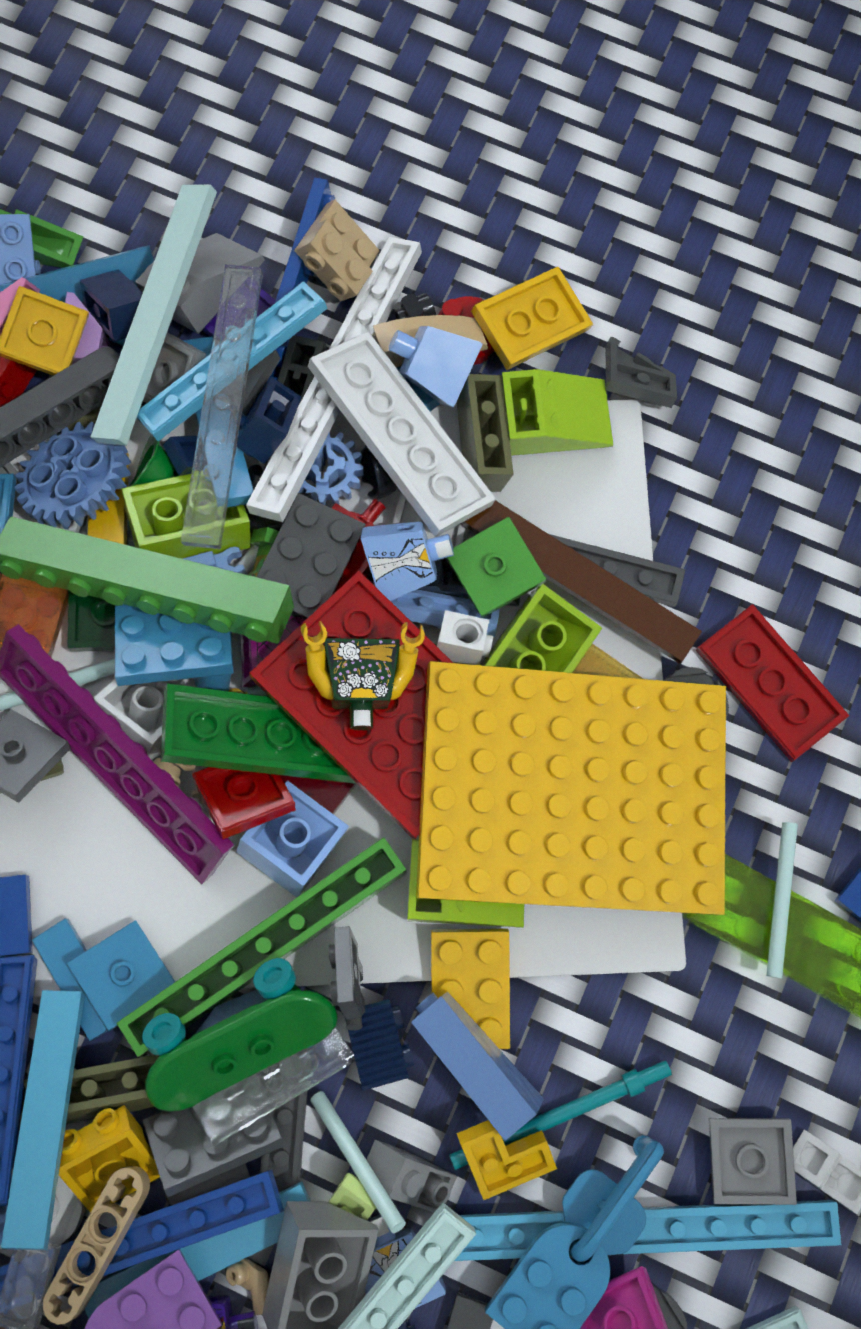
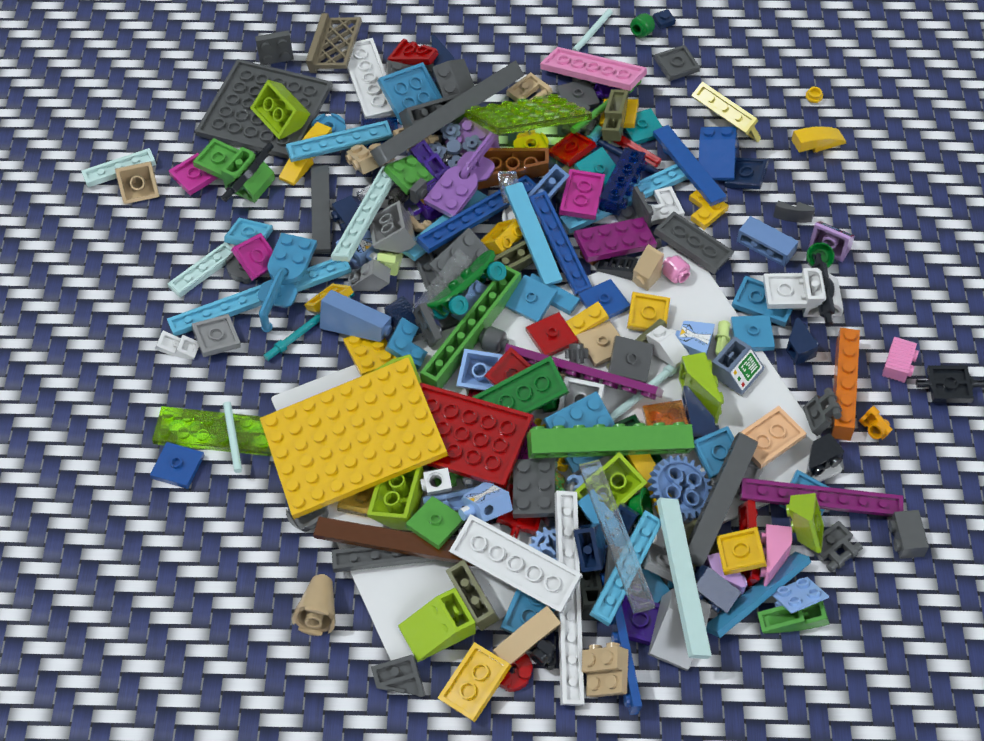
camera: 160 degrees right, 20 degrees down
tan beam [43,1166,150,1325] -> none
torso [301,621,425,730] -> none
light aqua bar [310,1091,406,1233] -> none
light blue torso [389,326,483,407] -> none
red tile [696,604,850,762] -> none
none -> tan cone [292,574,335,636]
none -> dark azure plate [384,317,428,370]
none -> dark grey head [479,326,509,354]
none -> red plate [526,312,579,356]
none -> dark grey gear [565,343,588,364]
none -> yellow plate [566,301,609,336]
none -> tan plate [576,320,620,367]

